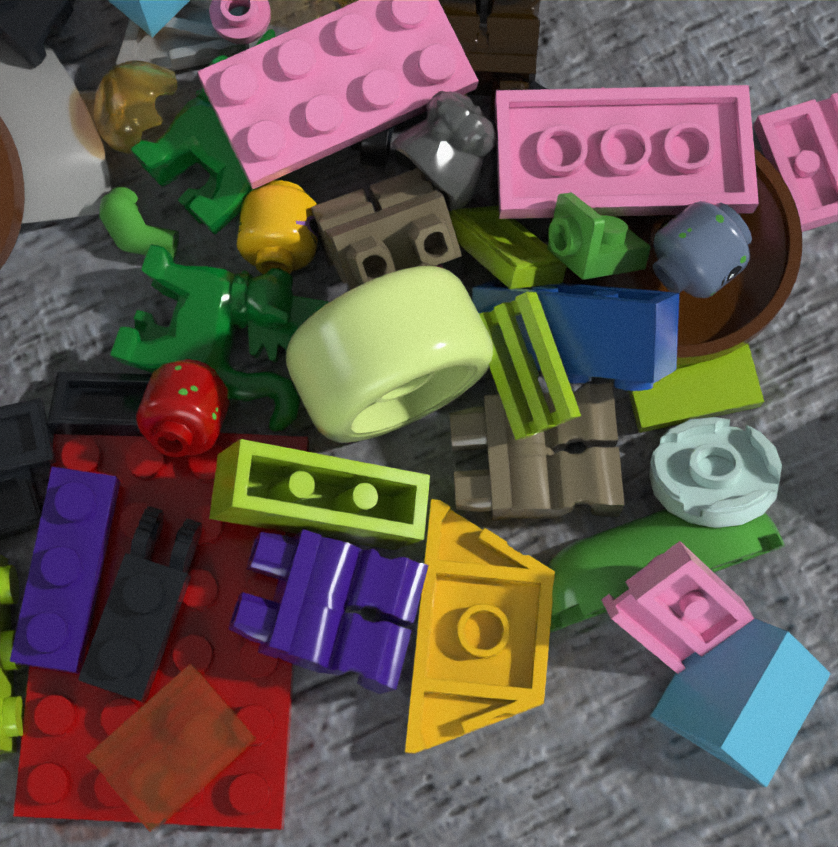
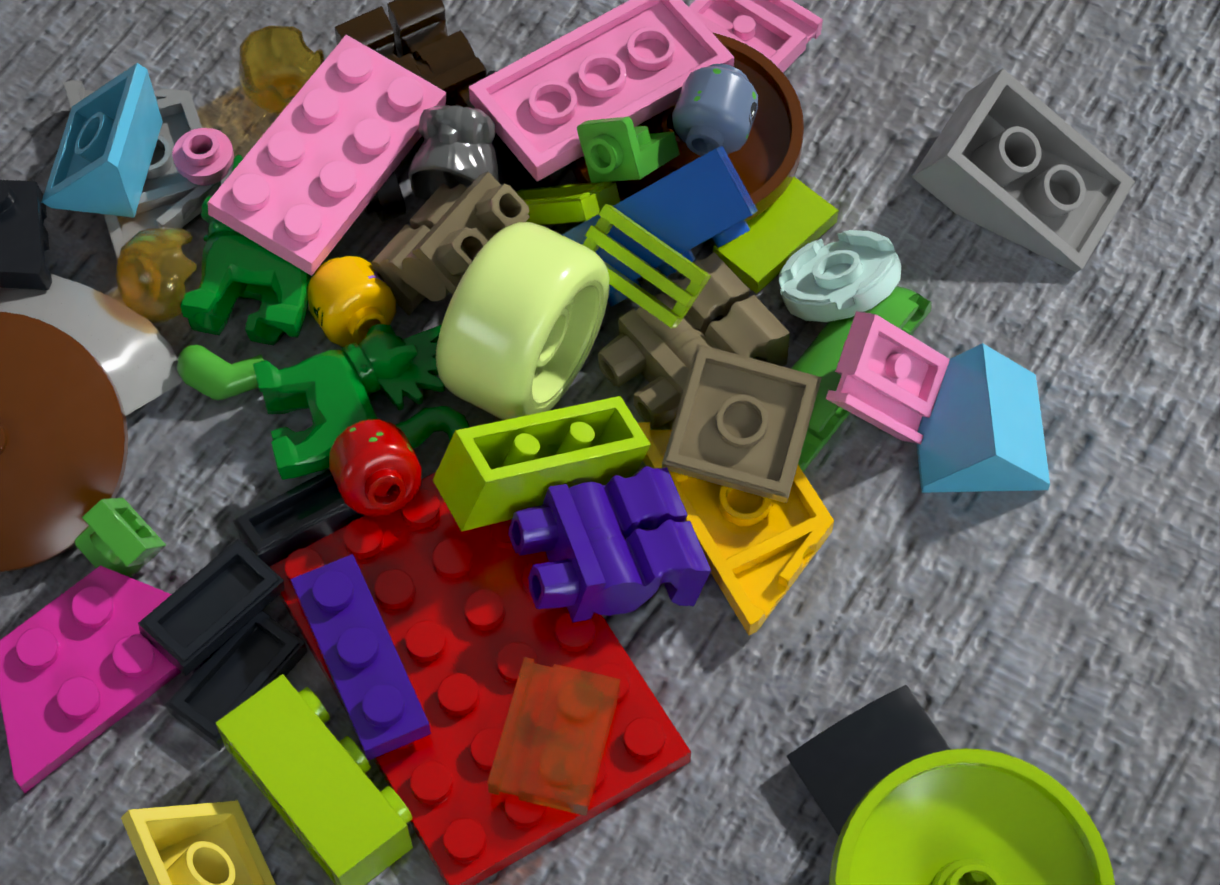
camera: 35 degrees left, 15 degrees down
black hinge [78,506,202,703] -> none
none -> dark tan tile [662,344,822,503]

